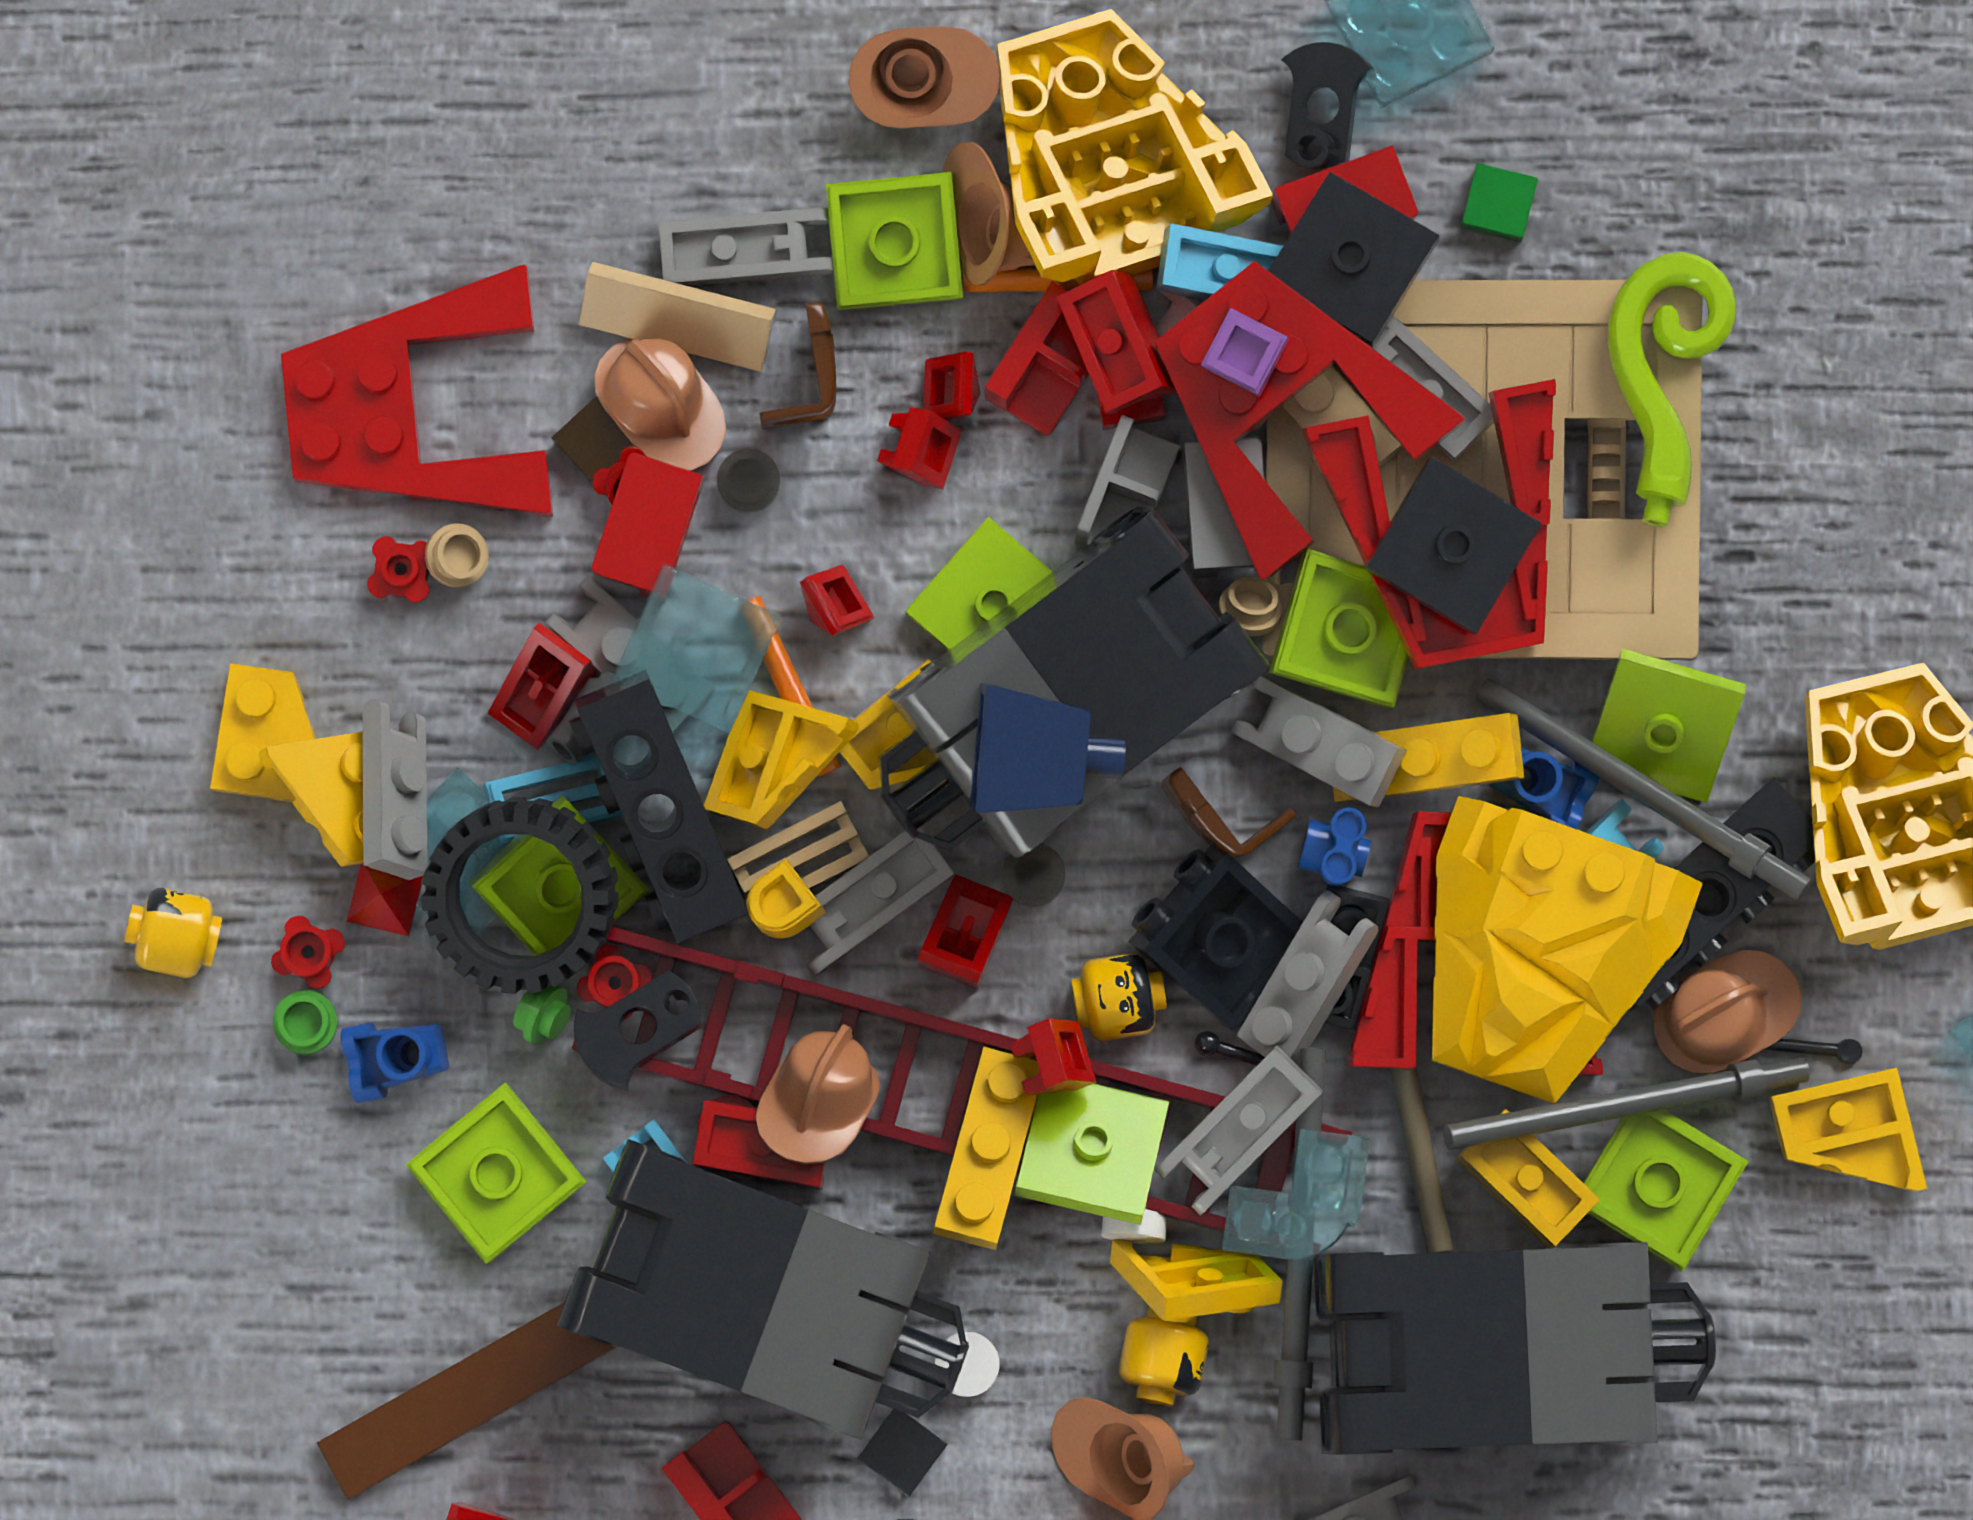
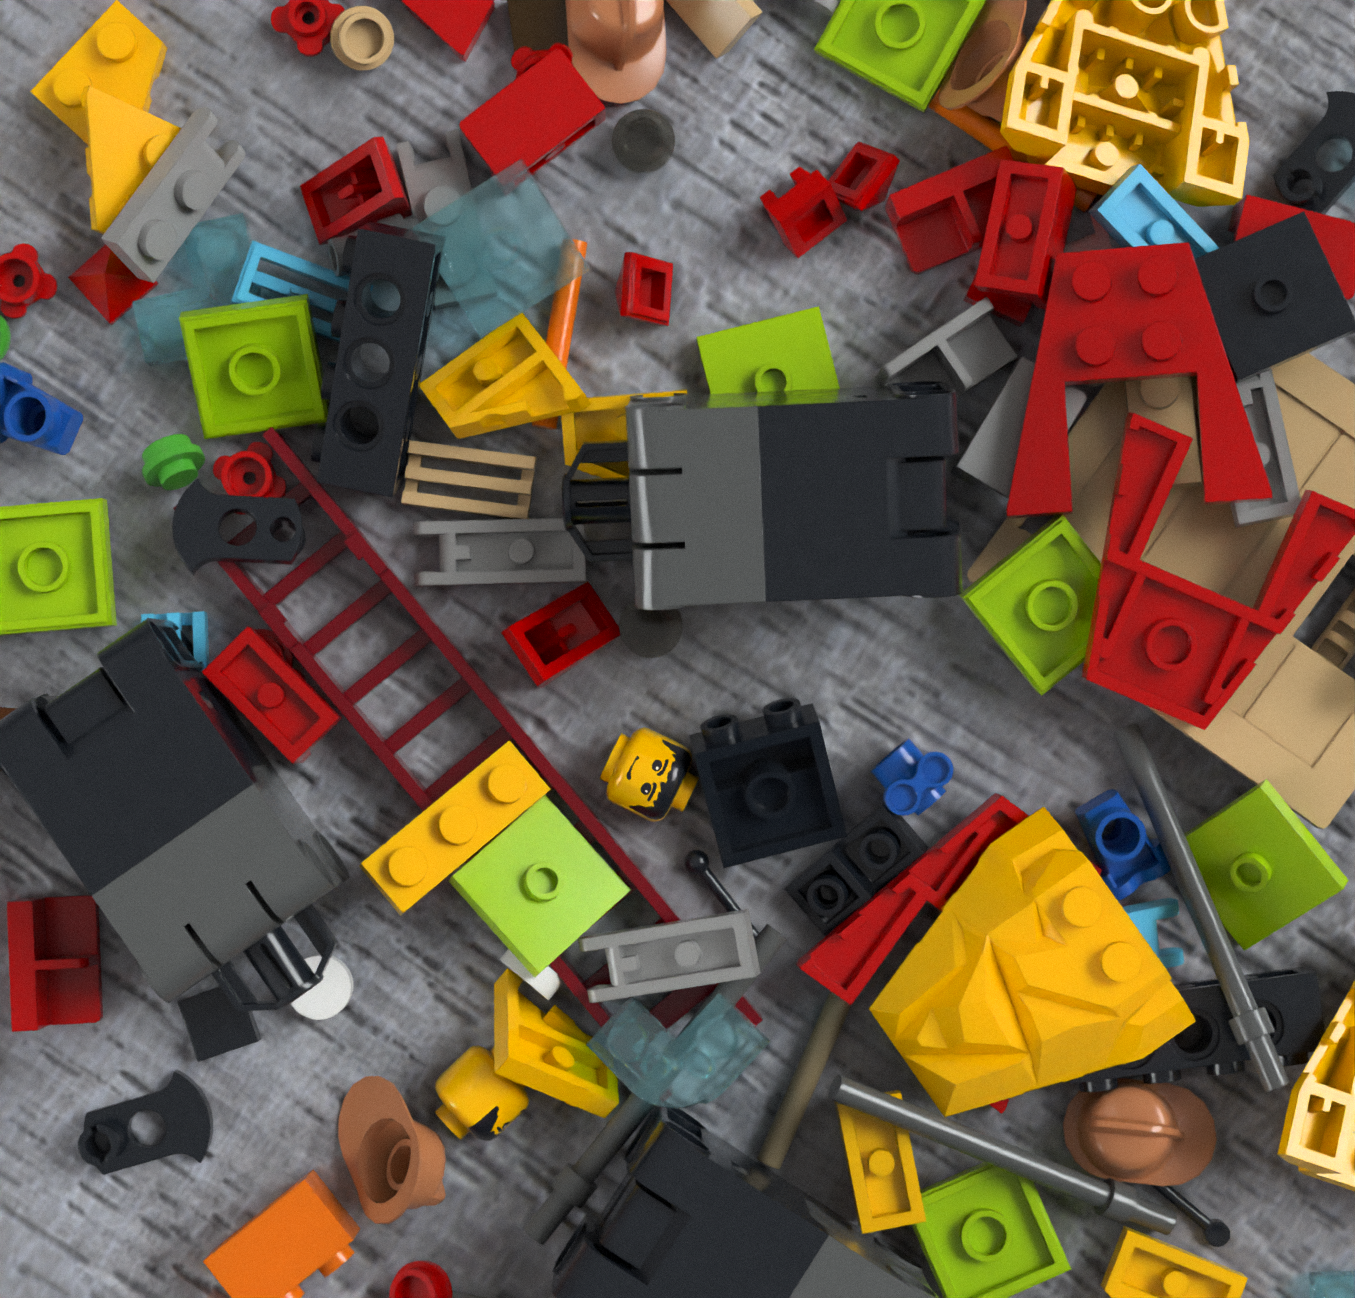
camera: 35 degrees right, 5 degrees up
black tyre [421,797,619,994] -> none
yellow tile [747,859,827,939] -> none
nougat piece [755,1024,880,1165] -> none
reddish brown piece [759,302,837,430] -> none
dark blue torso [969,683,1125,813] -> none
red tile [1010,1018,1097,1095] -> none
reddish brown piece [1161,767,1297,858] -> none
medium lavender tile [1201,308,1290,397] -> none
tan plate [1218,576,1282,636] -> none
light grey hinge [1230,675,1407,808] -> none
light grey hinge [1236,890,1378,1066] -> none
yellow plate [1333,713,1524,804] -> none
black plate [1363,456,1542,635] -> none

